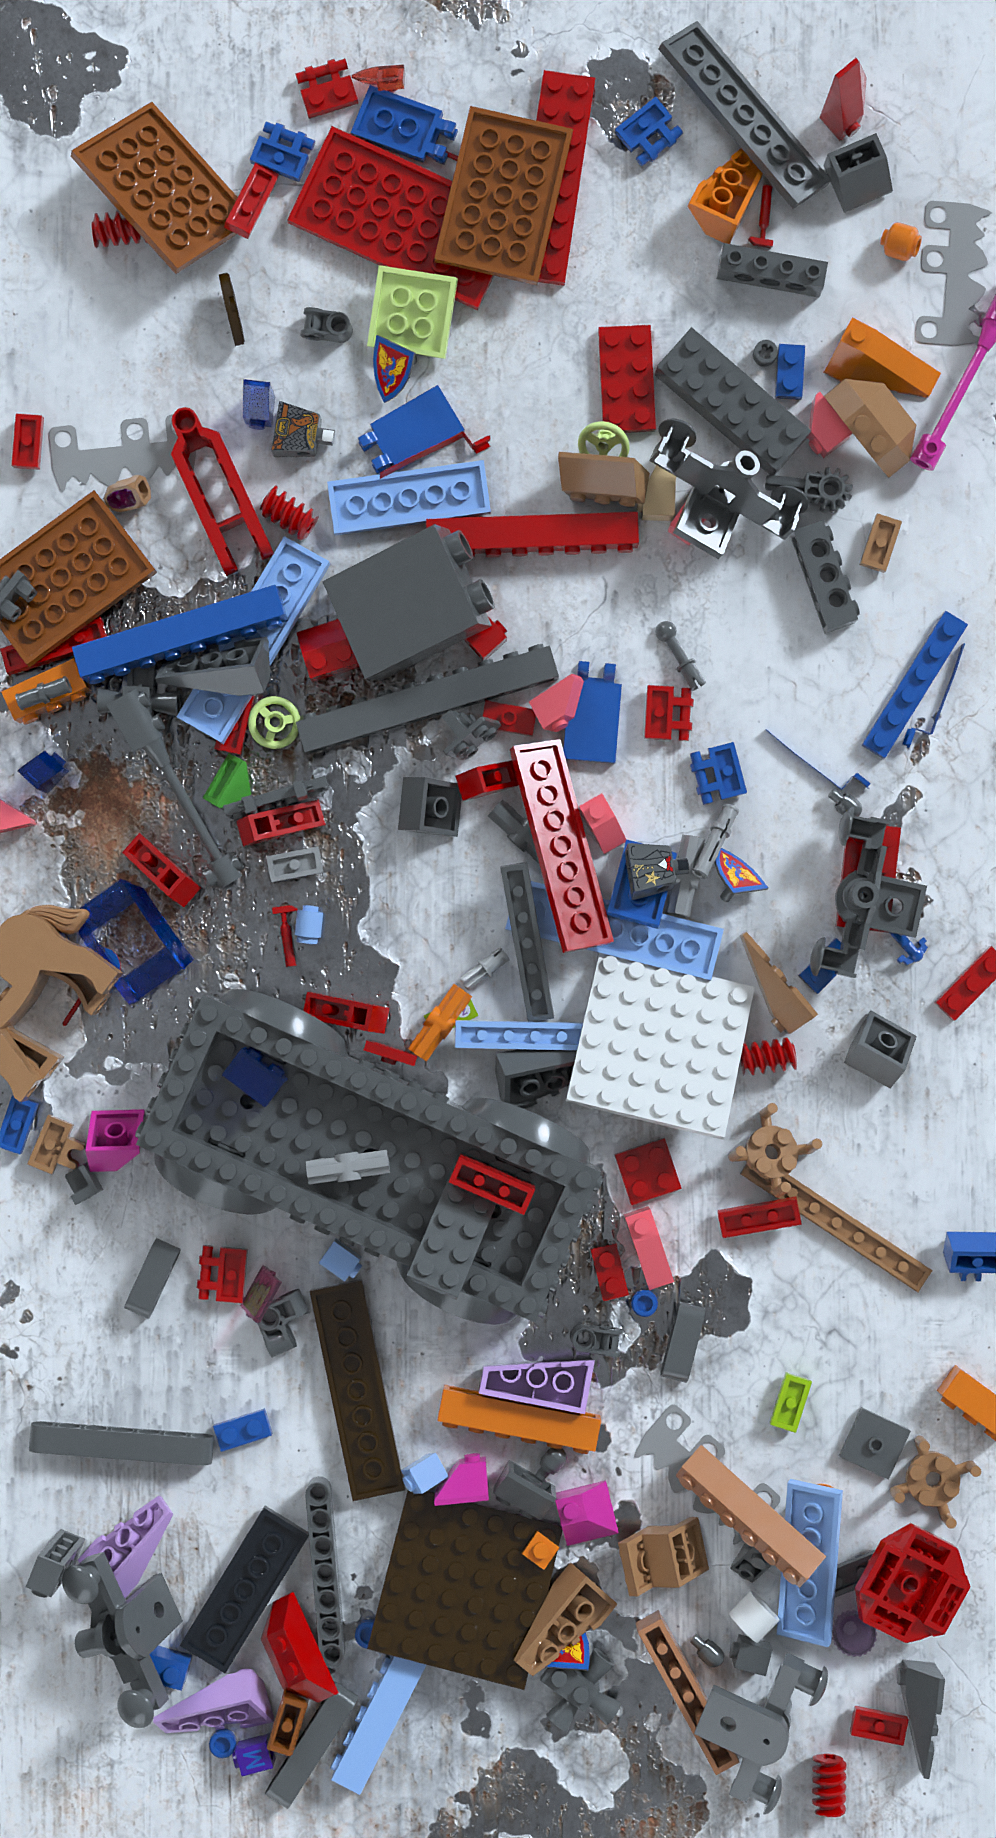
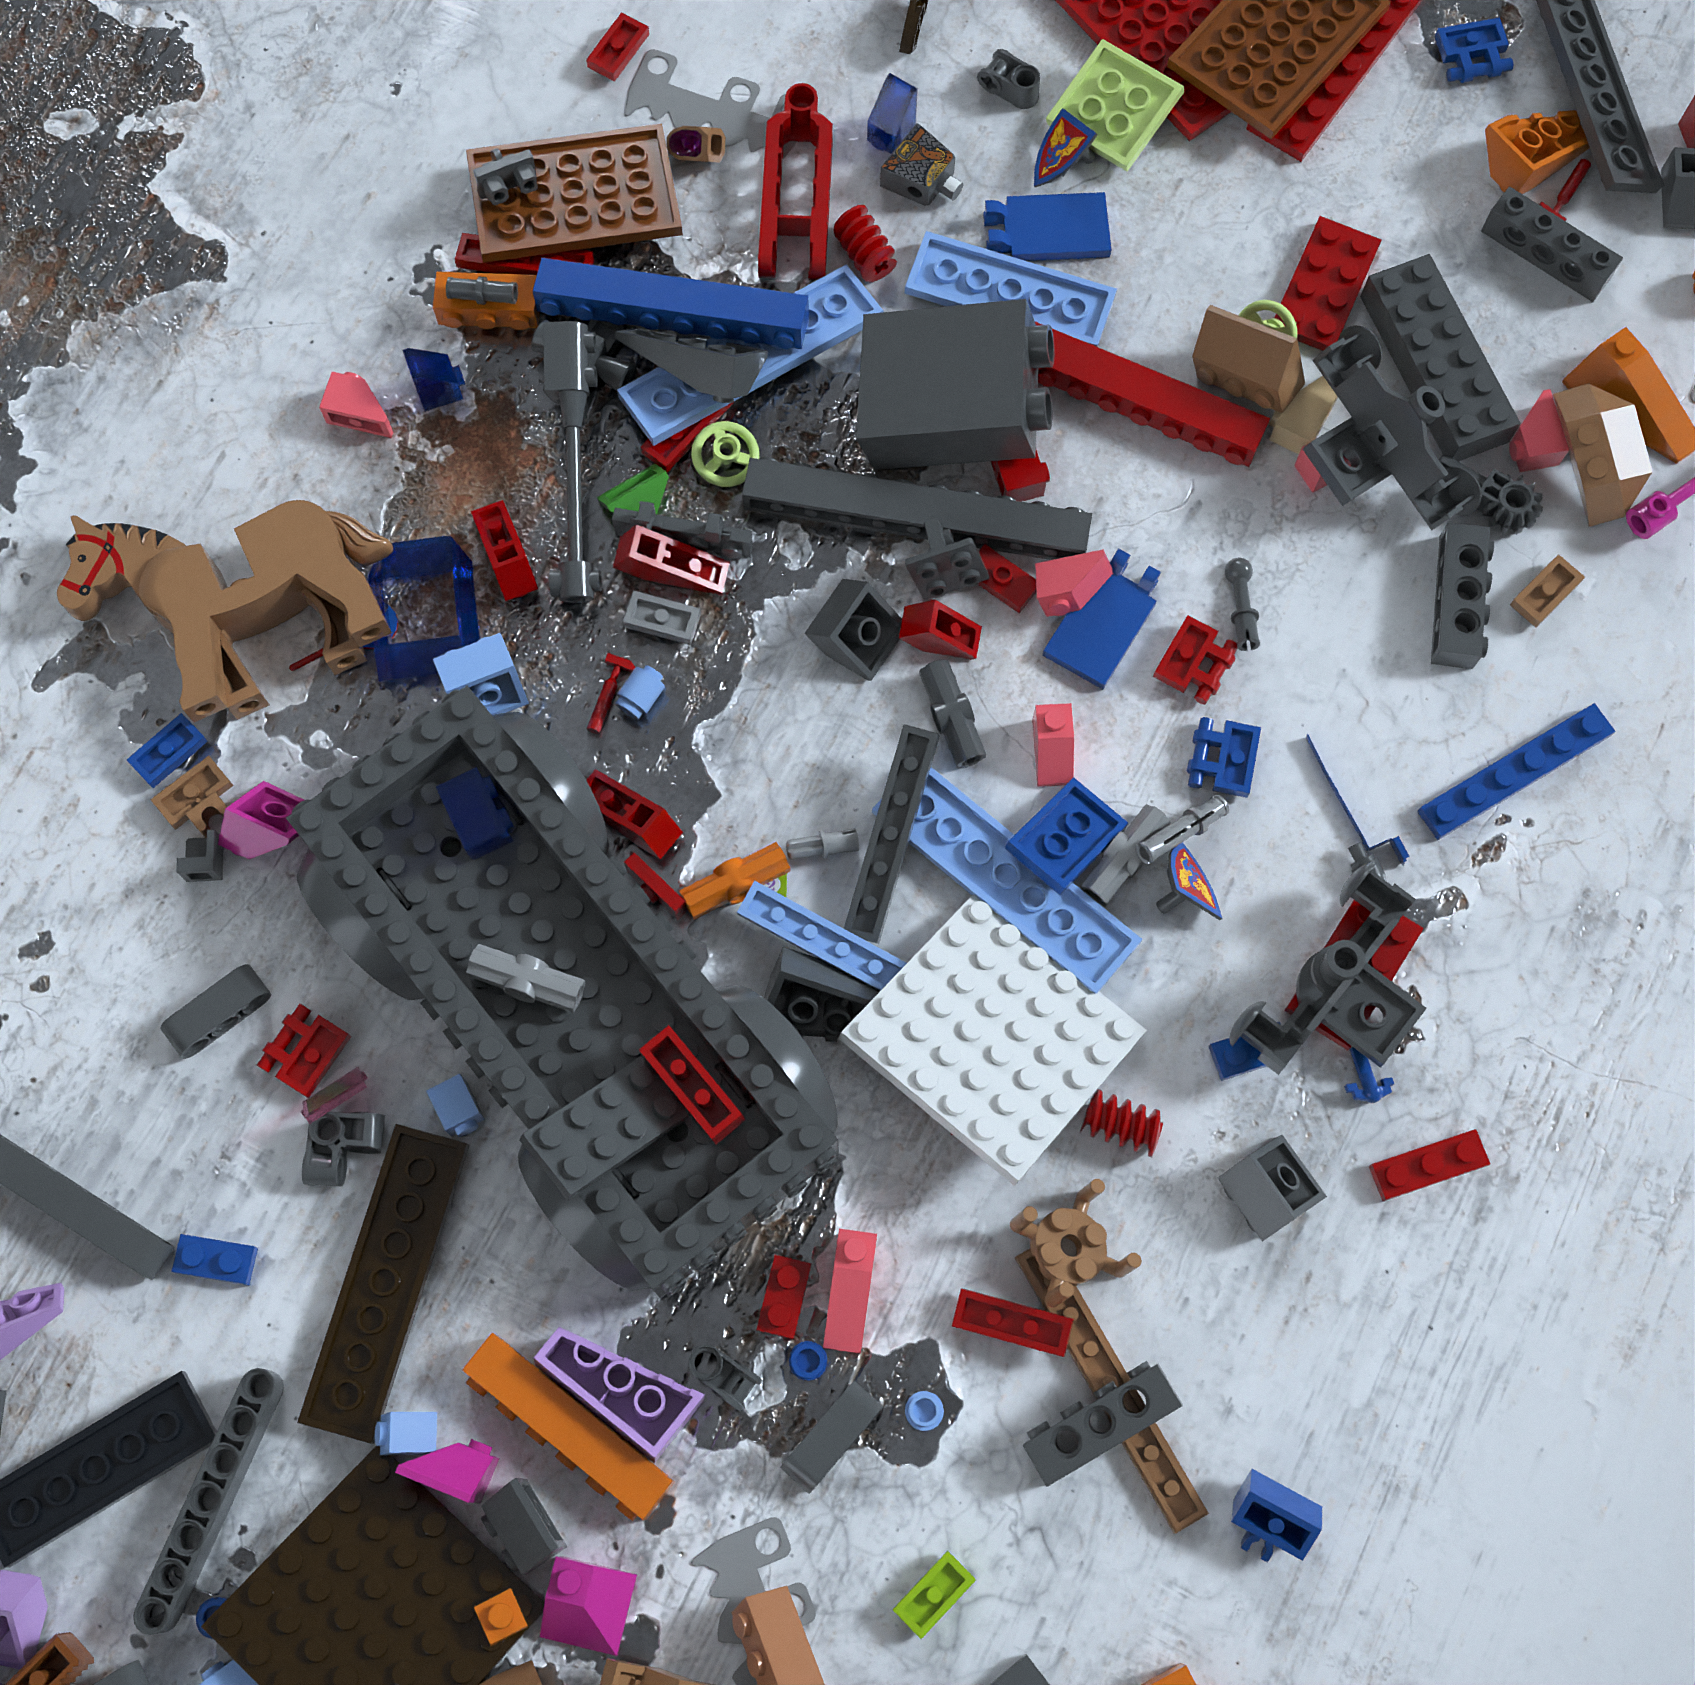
camera: 25 degrees right, 15 degrees down
red wedge [261,1592,339,1703] -> none
red slope [296,619,360,683] -> none
red piece [379,432,491,479] -> none
plate [509,739,614,953] -> none
dark grey cylinder [535,1448,567,1481] -> none
red plate [614,1138,682,1205] -> none
dark grey torso [624,843,689,900] -> none
medium nougat wedge [740,932,818,1034] -> none
dark grey bush [753,340,778,367] -> none
blue plate [775,344,805,400] -> none
blue piece [903,643,965,748] -> none
none -> light blue slope [433,633,529,715]
none -> light blue plate [905,1391,944,1431]
none -> dark grey brick [1023,1361,1183,1487]

